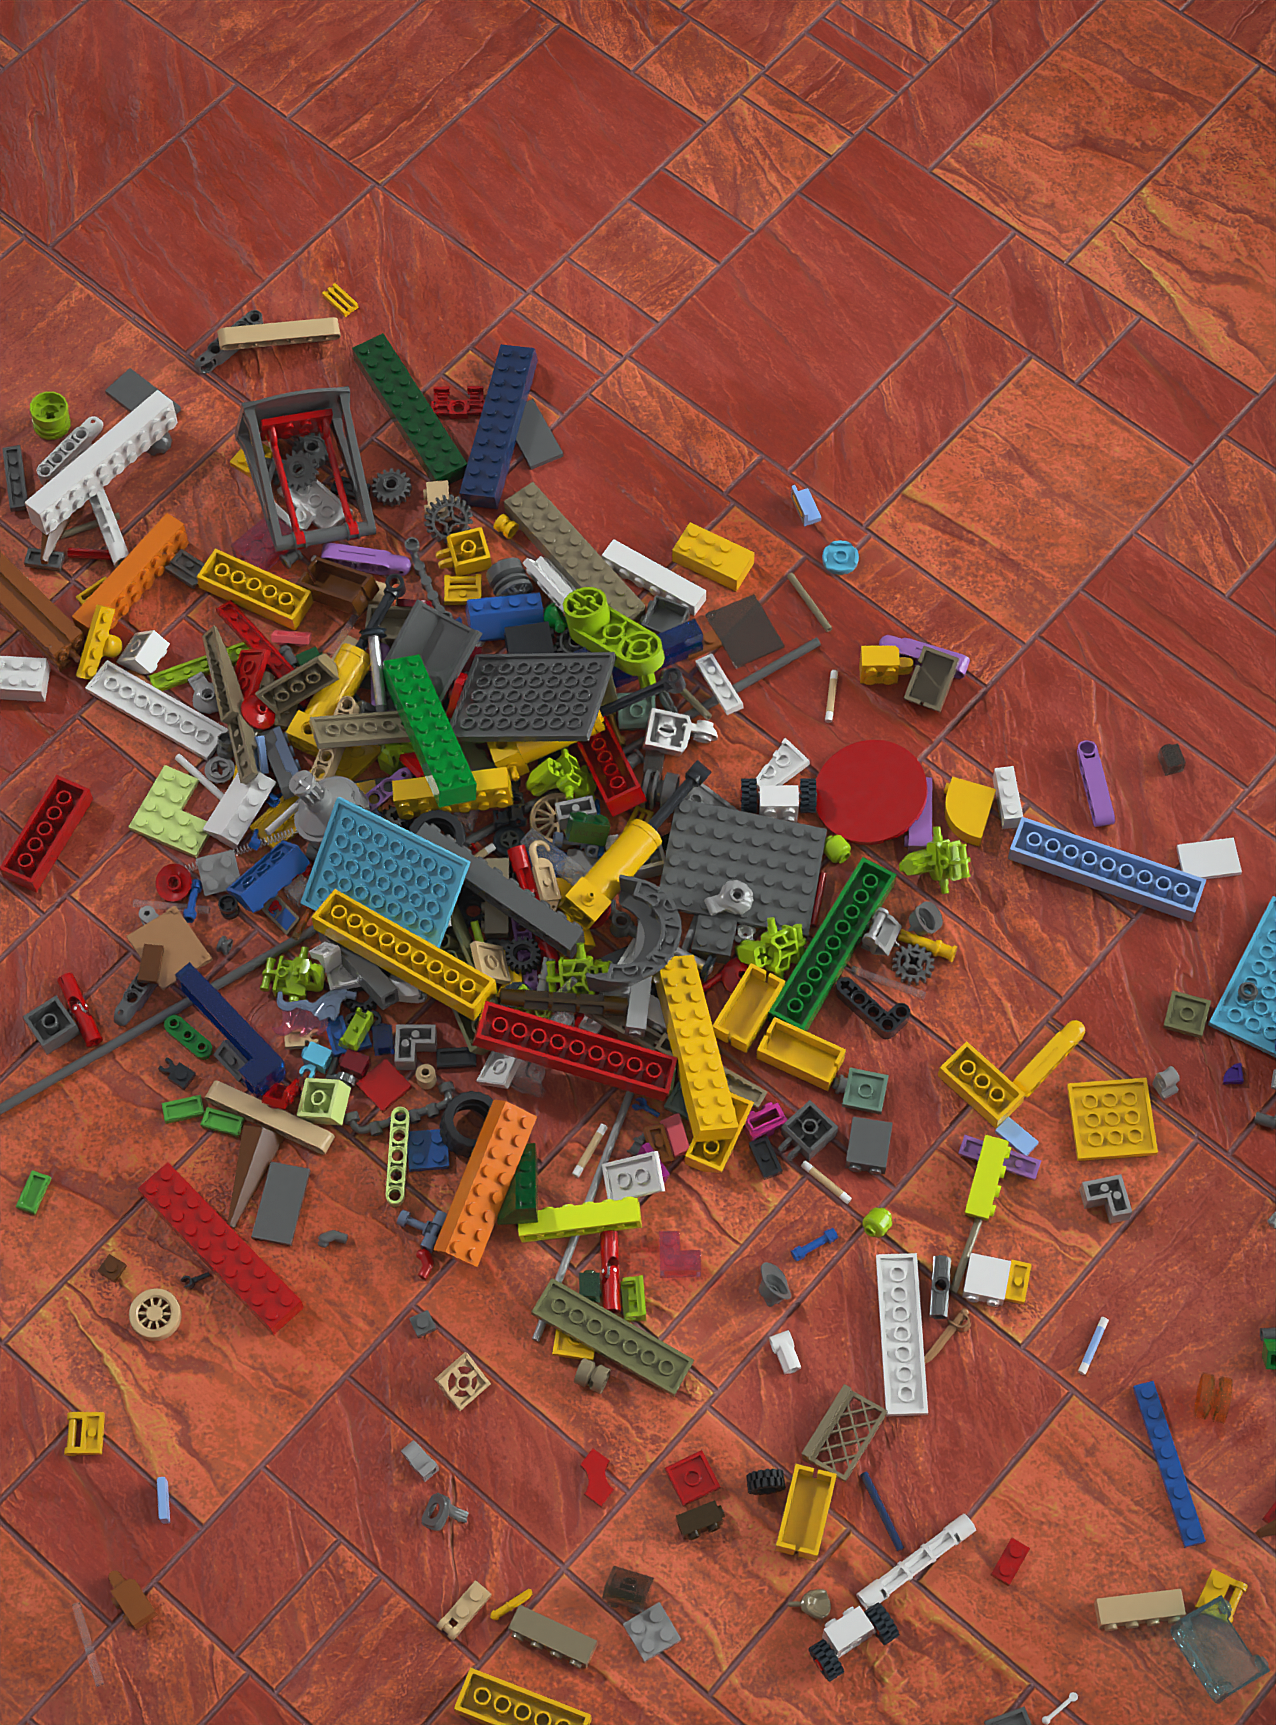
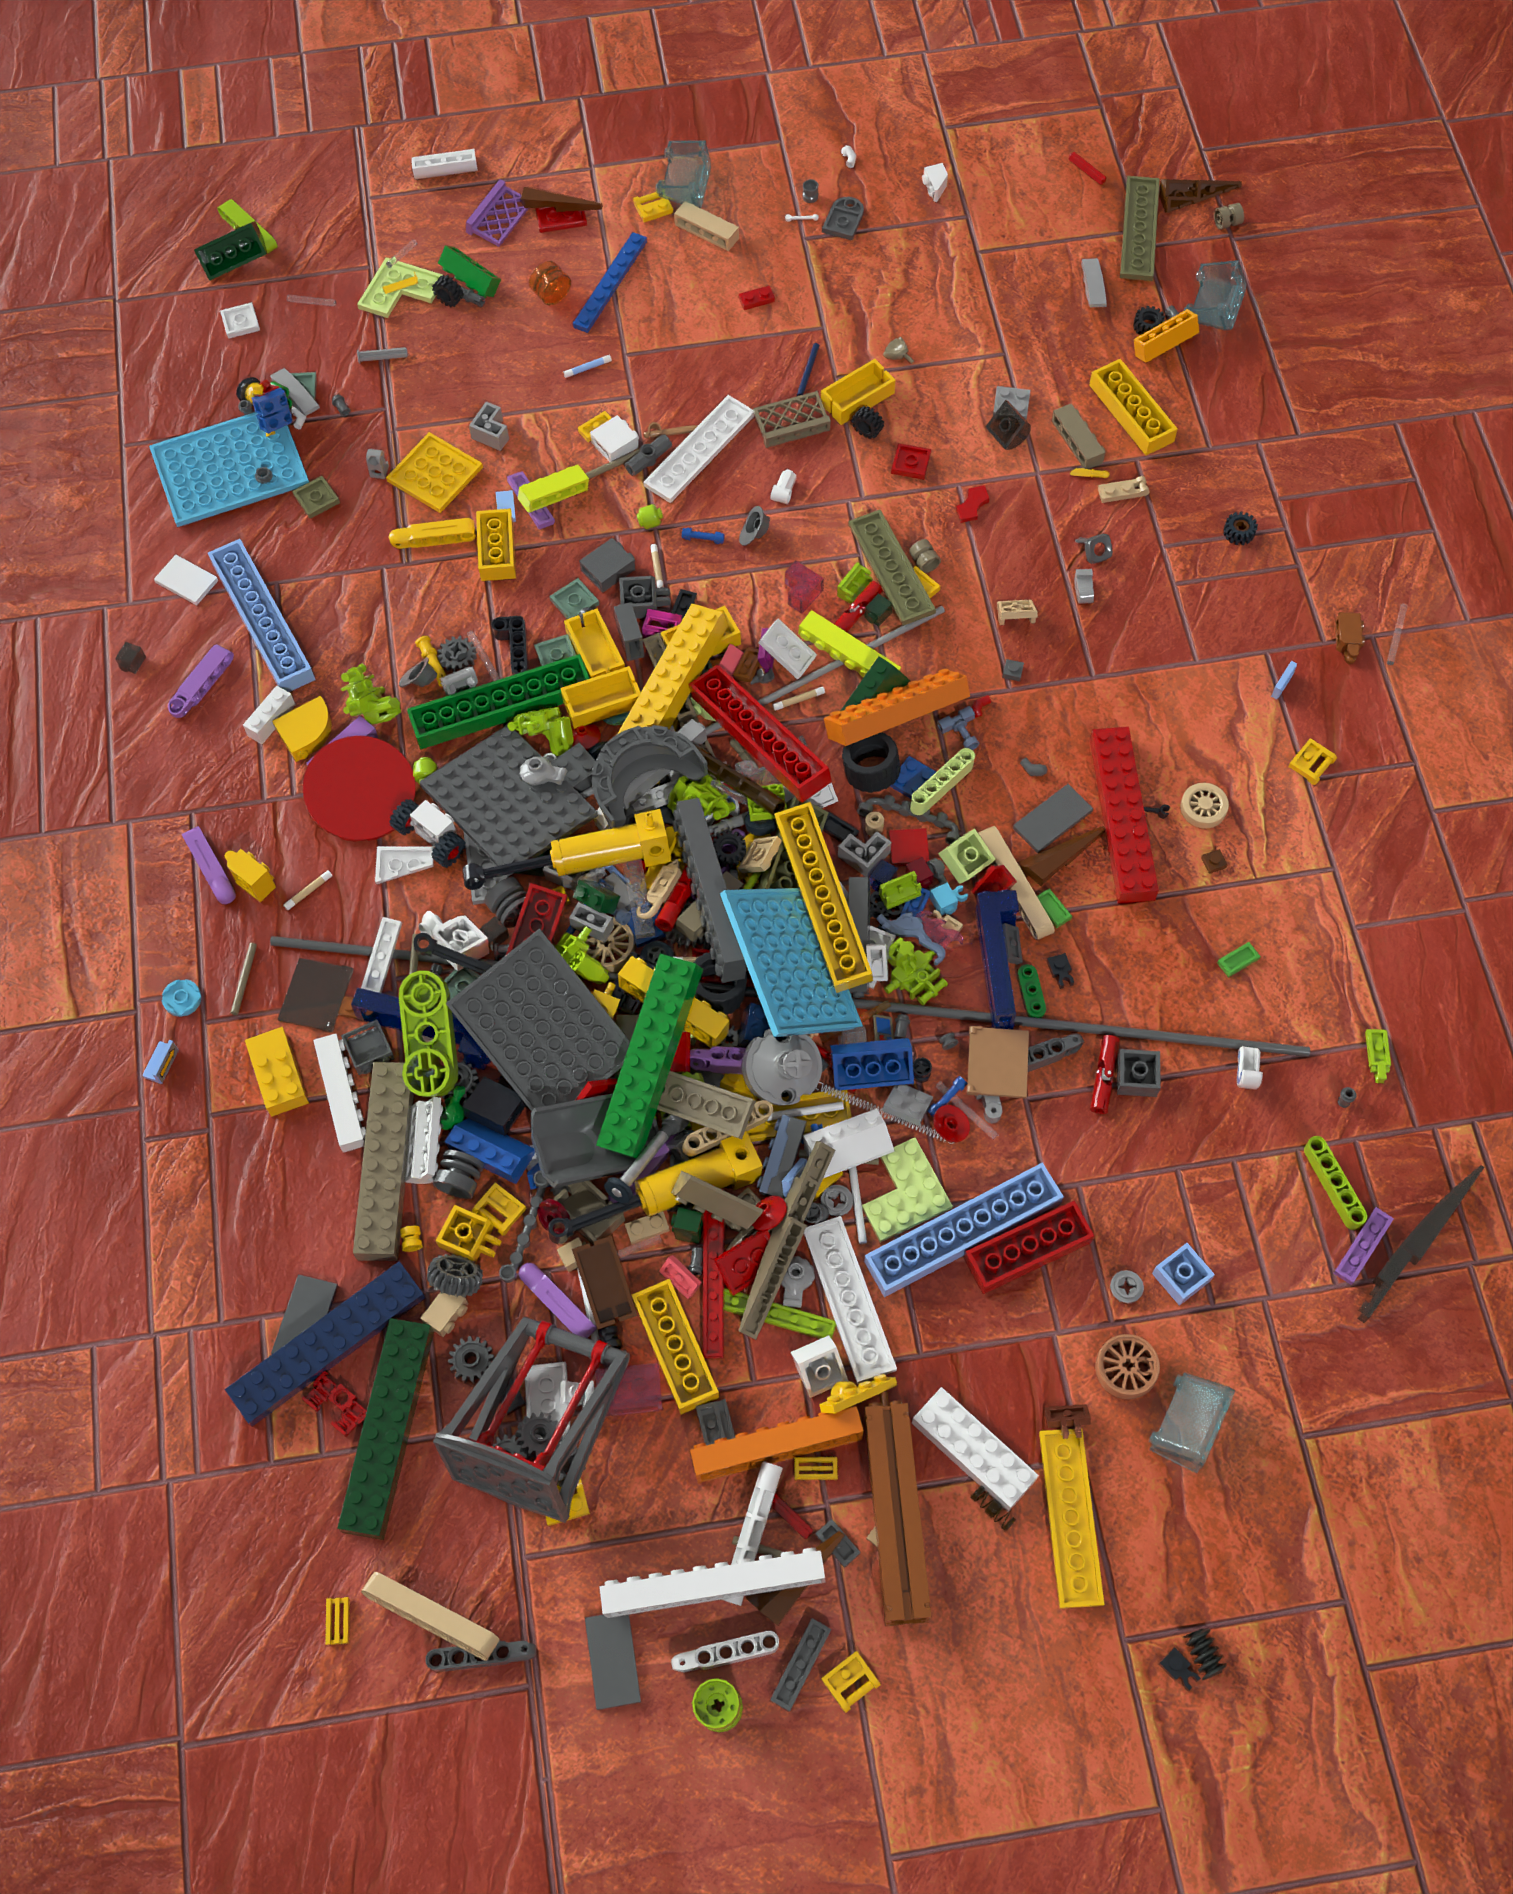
camera: 140 degrees left, 0 degrees up
reddish brown tile [137,944,164,984] -> none
bright green tile [162,1095,204,1124] -> none
blue hand [248,829,262,851] -> none
dark brown brick [676,1500,725,1540] -> none
brick [808,1602,900,1682] -> none
white piece [856,1513,976,1610] -> none
dark tan piece [904,646,960,713] -> none
dark purple tile [1223,1063,1244,1084] -> none
none -> sand green plate [534,634,576,666]
none -> black wheel [598,1326,623,1349]
none -> dark grey brick [614,602,644,661]
none -> light blue brick [864,1162,1064,1297]
none -> dark grey pin [894,1015,910,1039]
none -> black bush [1223,511,1258,546]

